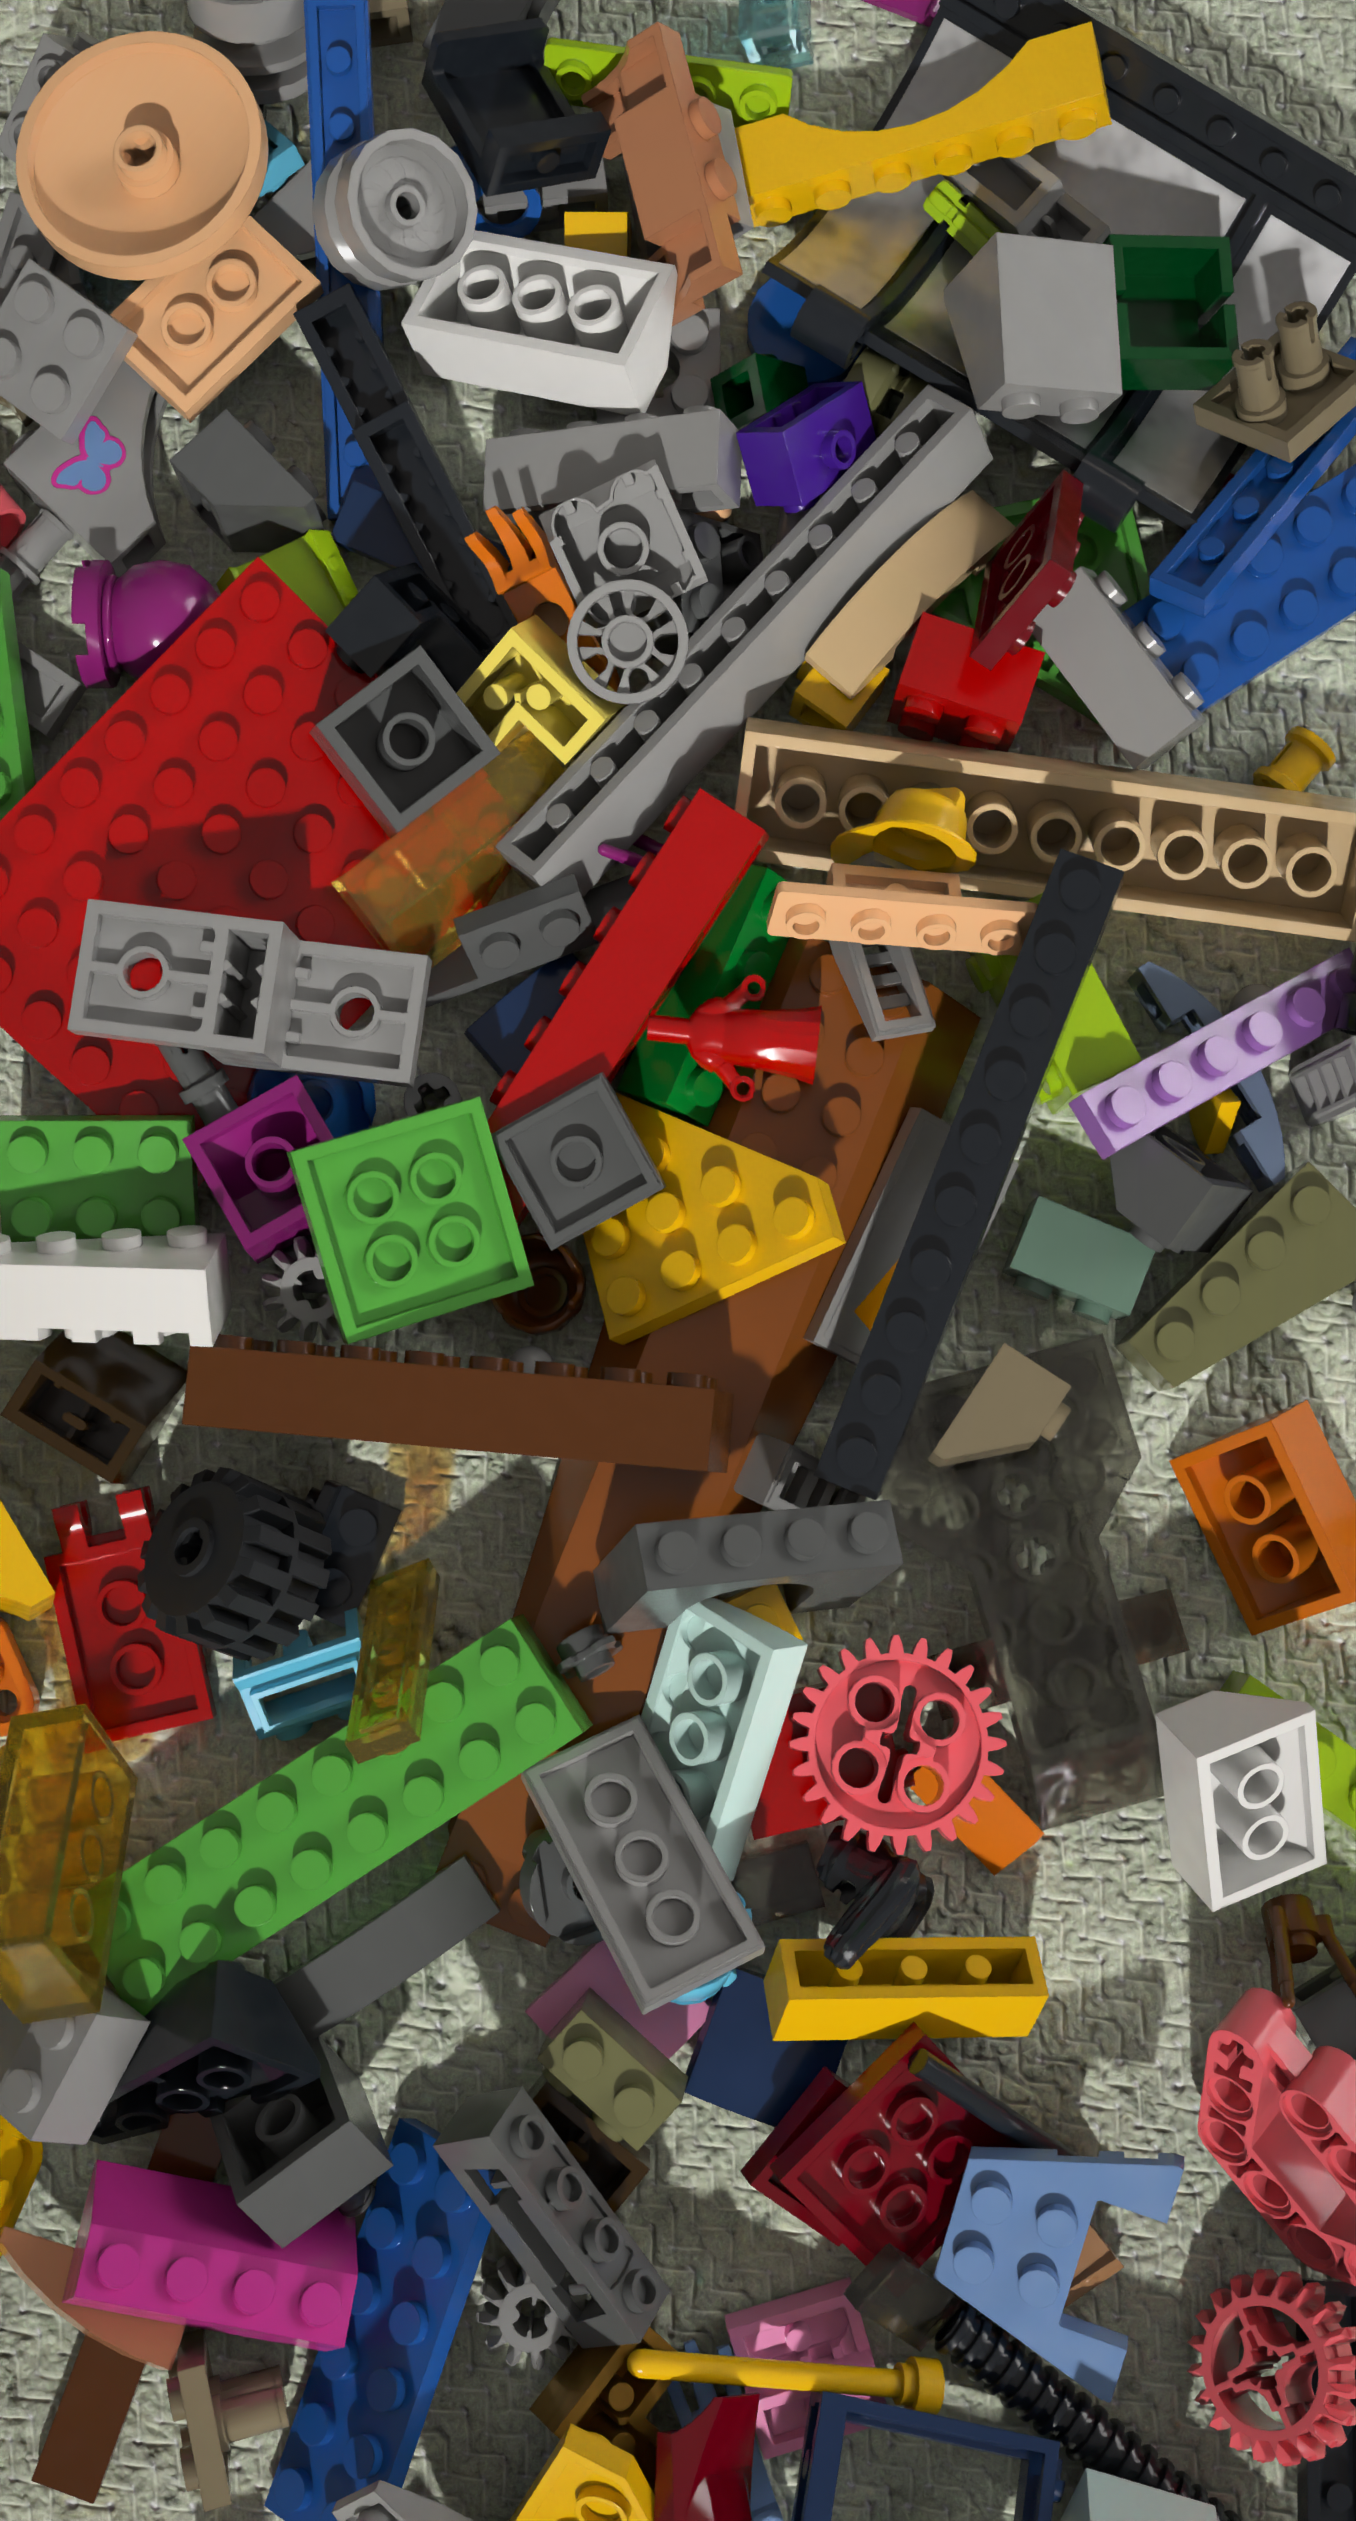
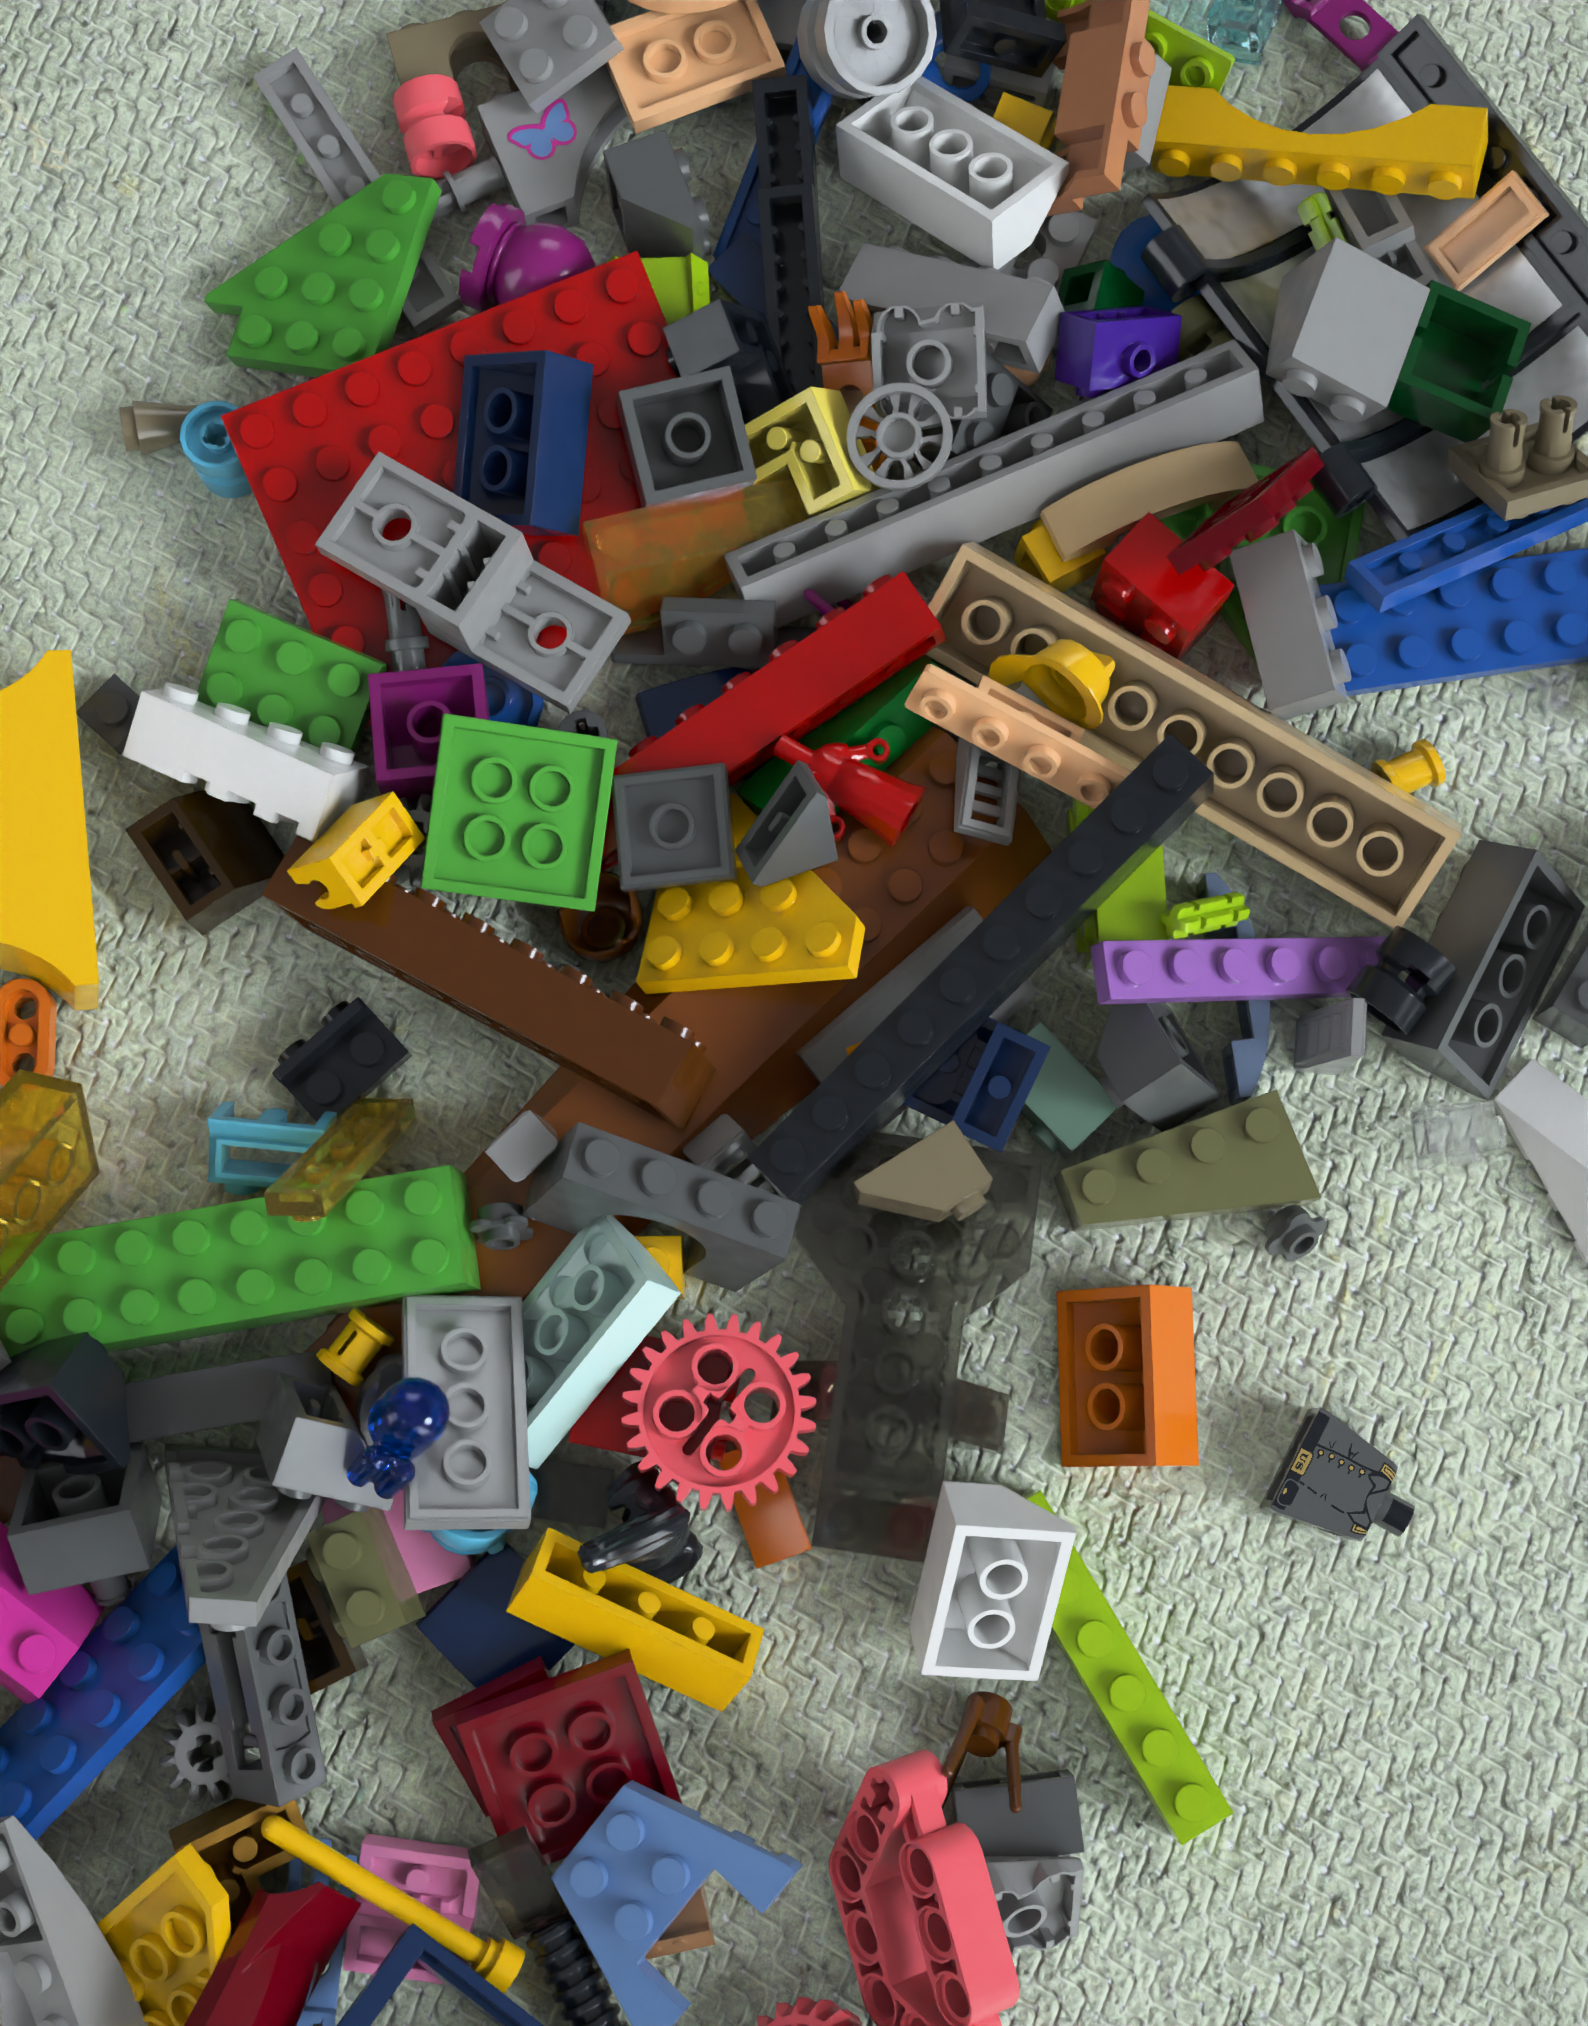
camera: 30 degrees right, 5 degrees down
red tile [44,1486,217,1748] -> none
black wheel [138,1467,332,1661] -> none
black bar [908,2048,1081,2156] -> none
yellow tile [1189,1088,1241,1154] -> none
none -> light grey wing [165,1444,327,1632]
none -> dark grey slope [256,1373,394,1512]
none -> yellow hinge [287,791,425,909]
none -> yellow bush [316,1307,395,1387]
none -> clear blue piece [347,1377,450,1499]
none -> dark blue slope [454,350,593,536]
none -> light grey slope [485,1110,559,1183]
none -> dark grey slope [735,760,839,887]
none -> dark blue slope [903,1017,1051,1153]
none -> lime axle [1160,892,1250,939]
none -> light nougat tile [1424,170,1550,291]

